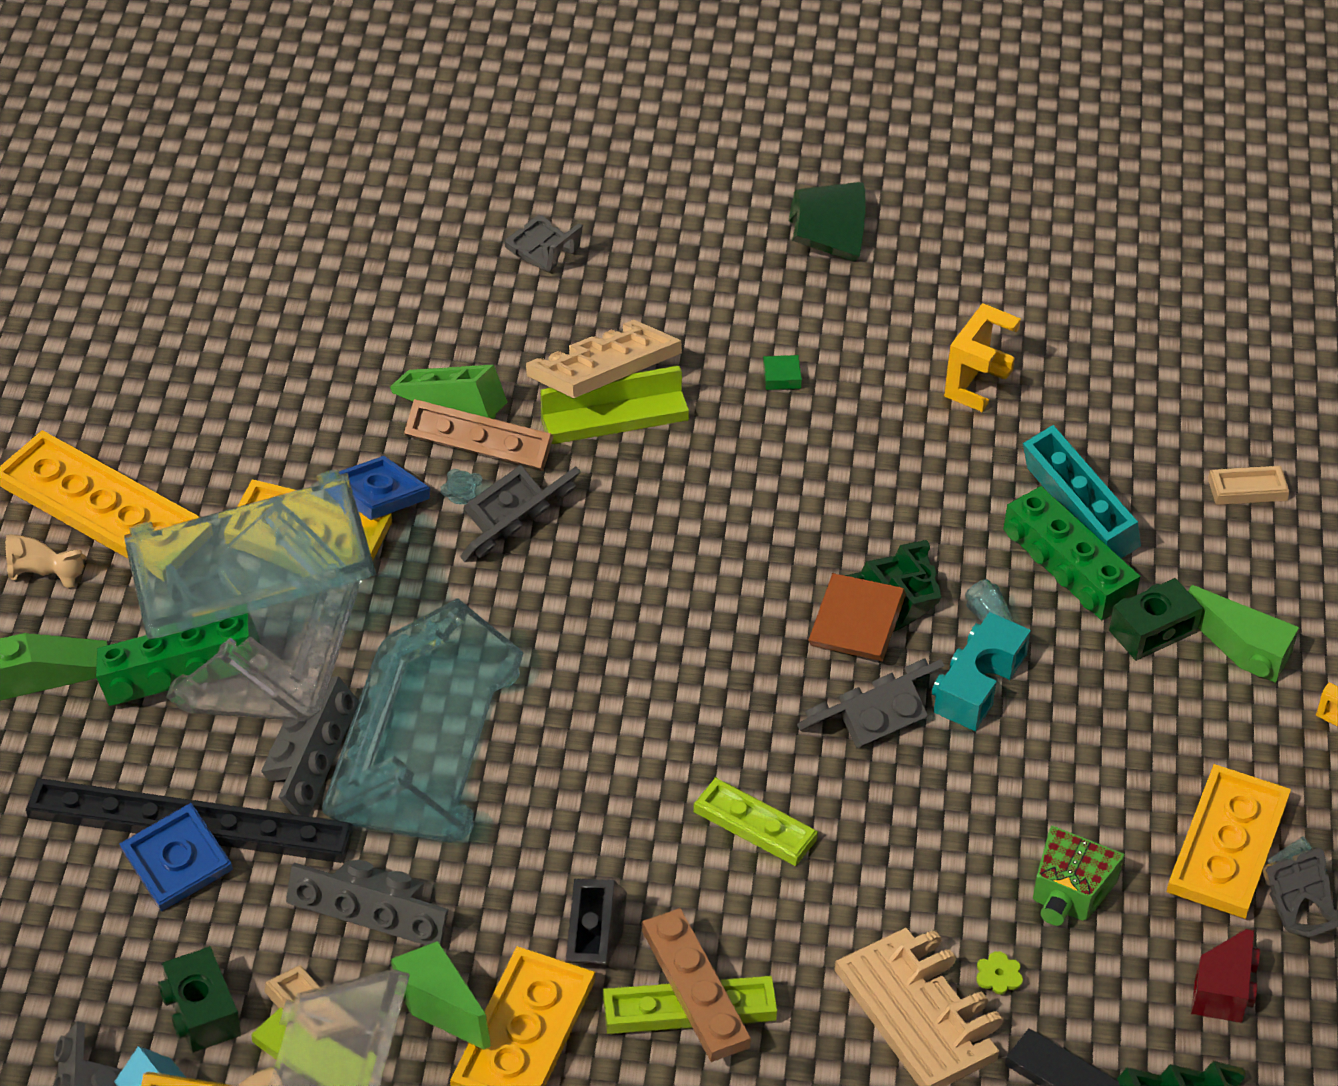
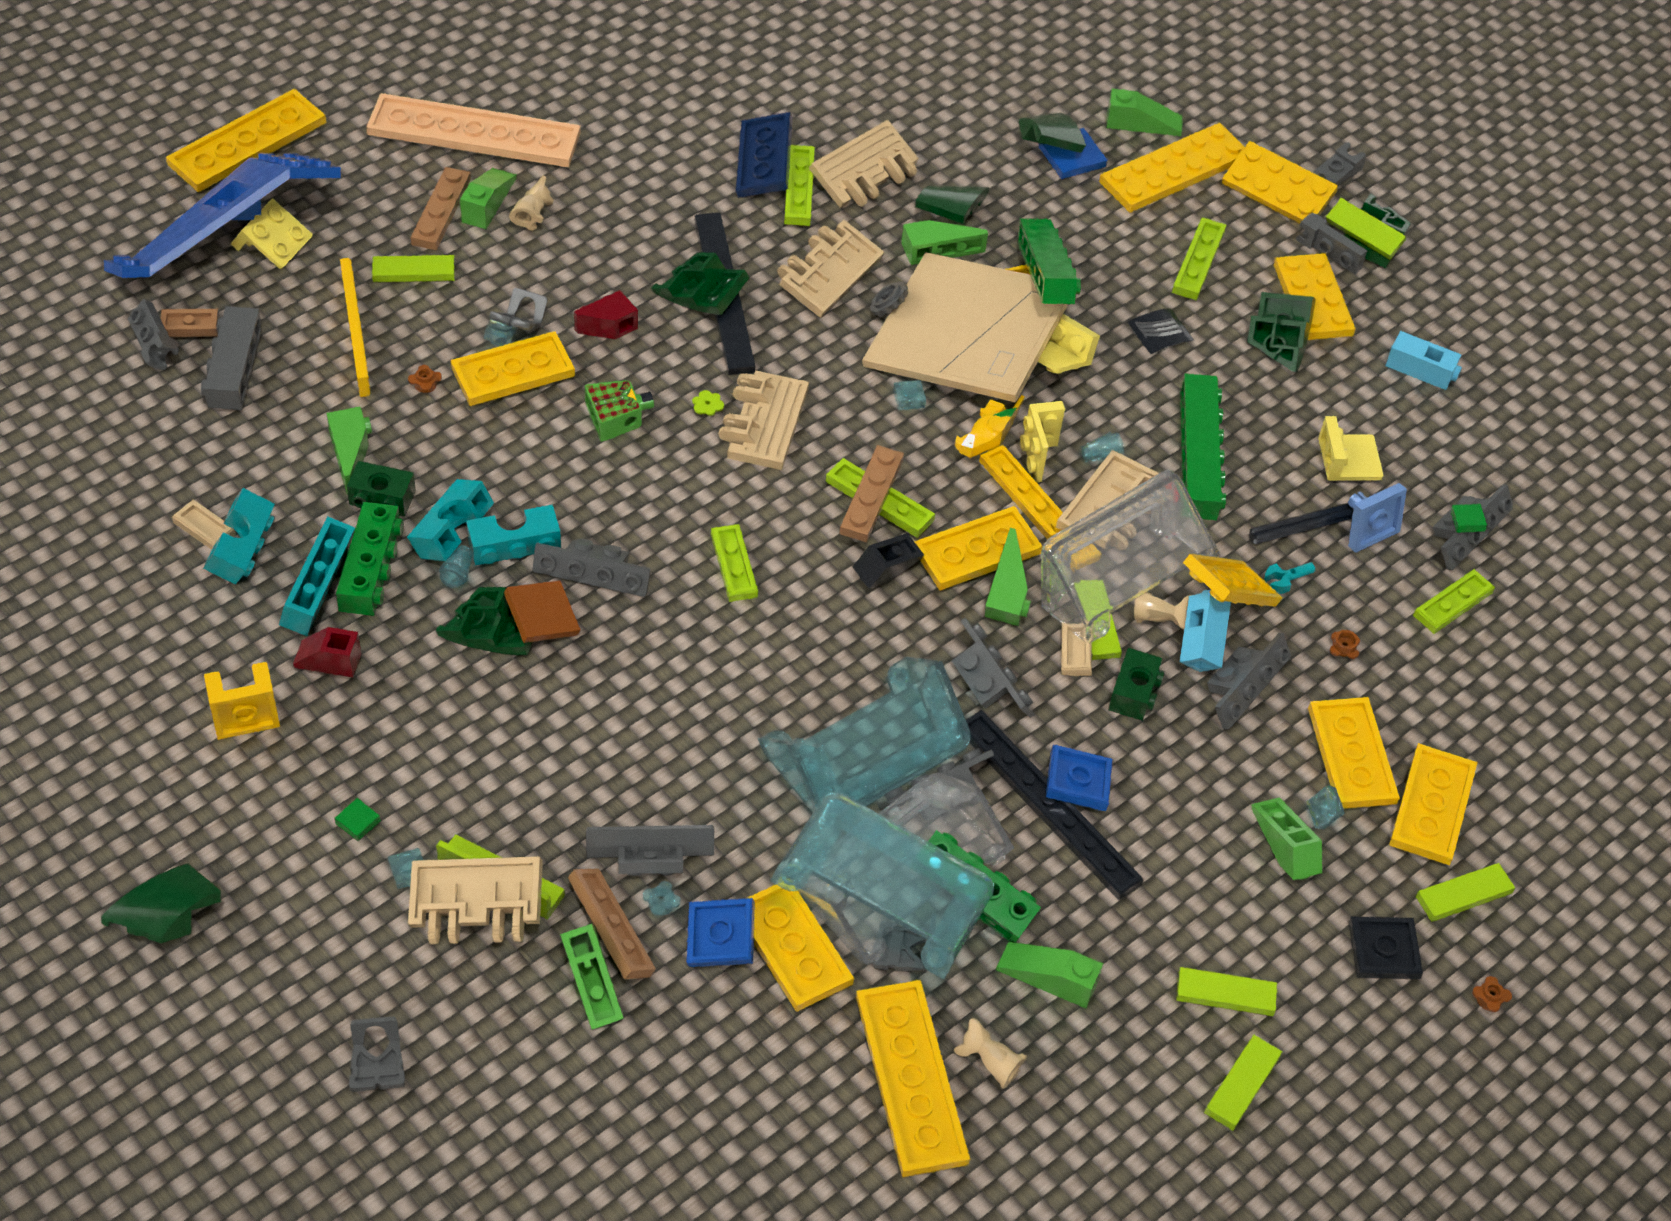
camera: 140 degrees left, 5 degrees up
none -> teal arch [203,488,275,585]
none -> dark red slope [293,627,362,678]
none -> clear light blue plate [388,848,423,890]
none -> teal arch [407,479,494,561]
none -> dark orange plate [408,365,442,393]

